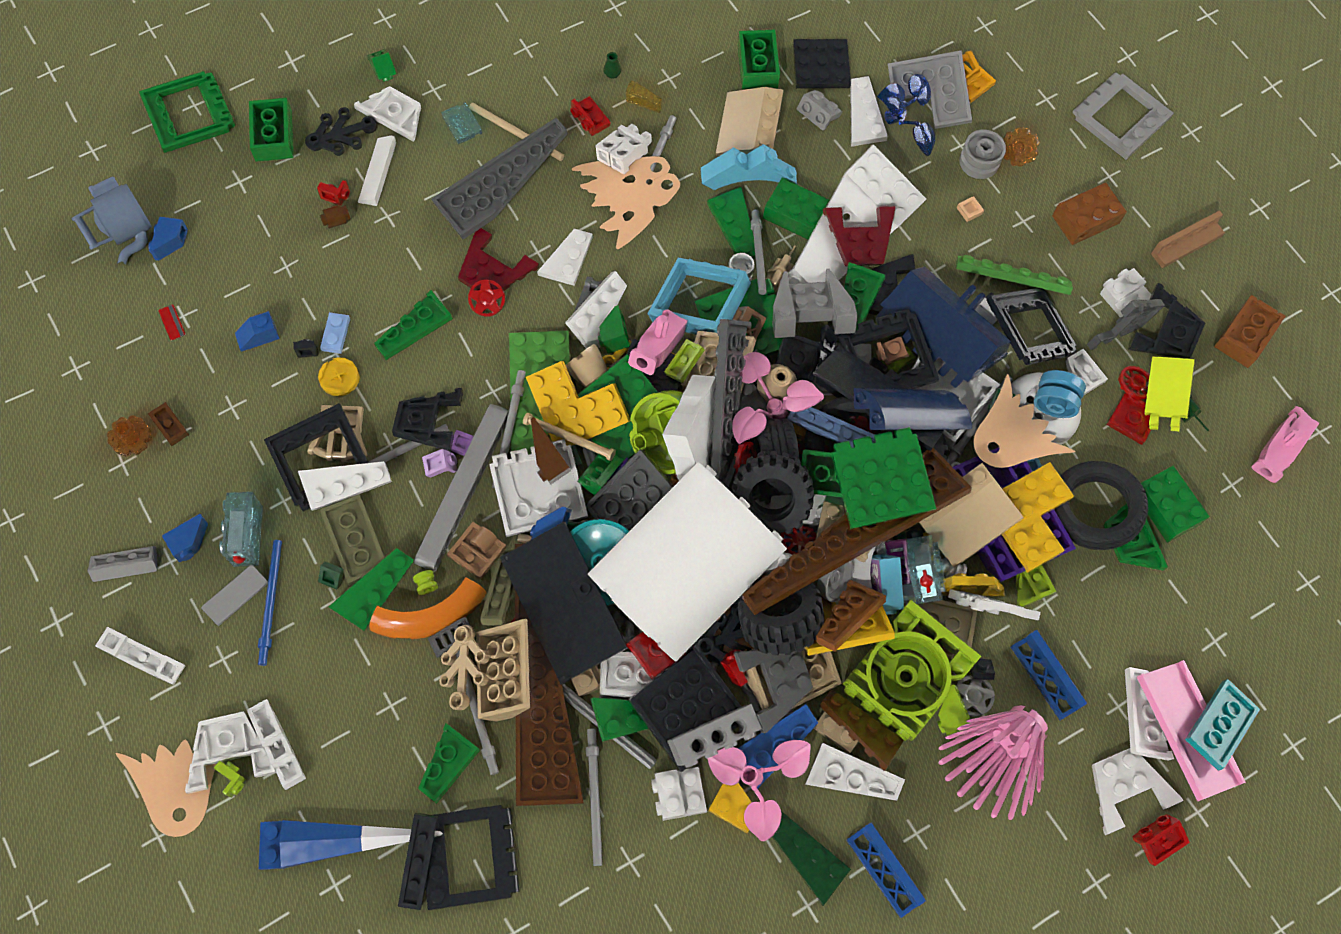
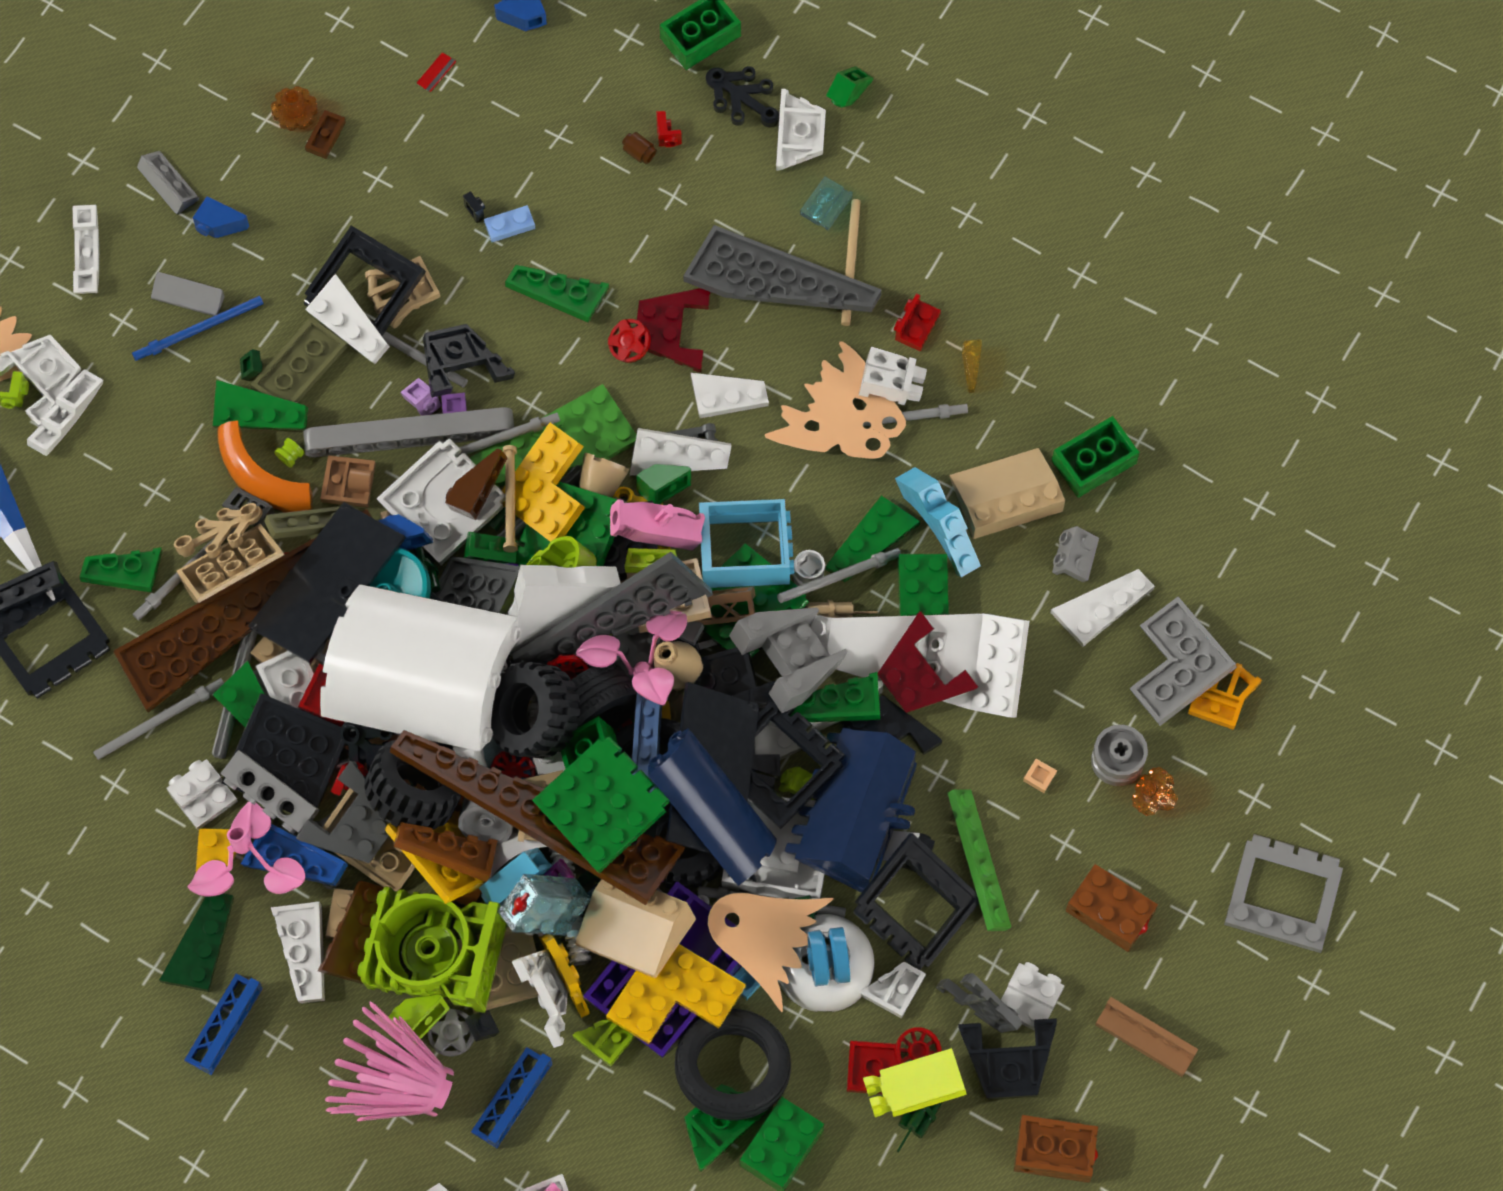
camera: 65 degrees right, 0 degrees up
clear light blue piece [219,492,263,567] -> none
blue slope [235,311,280,352] -> none
yellow tile [318,357,360,396] -> none
white slope [358,136,396,206] -> none
dark green cone [603,52,621,79] -> none
black plate [793,39,851,89] -> none
nougat bracket [875,336,909,365] -> none
clear blue plant [877,74,935,156] -> none

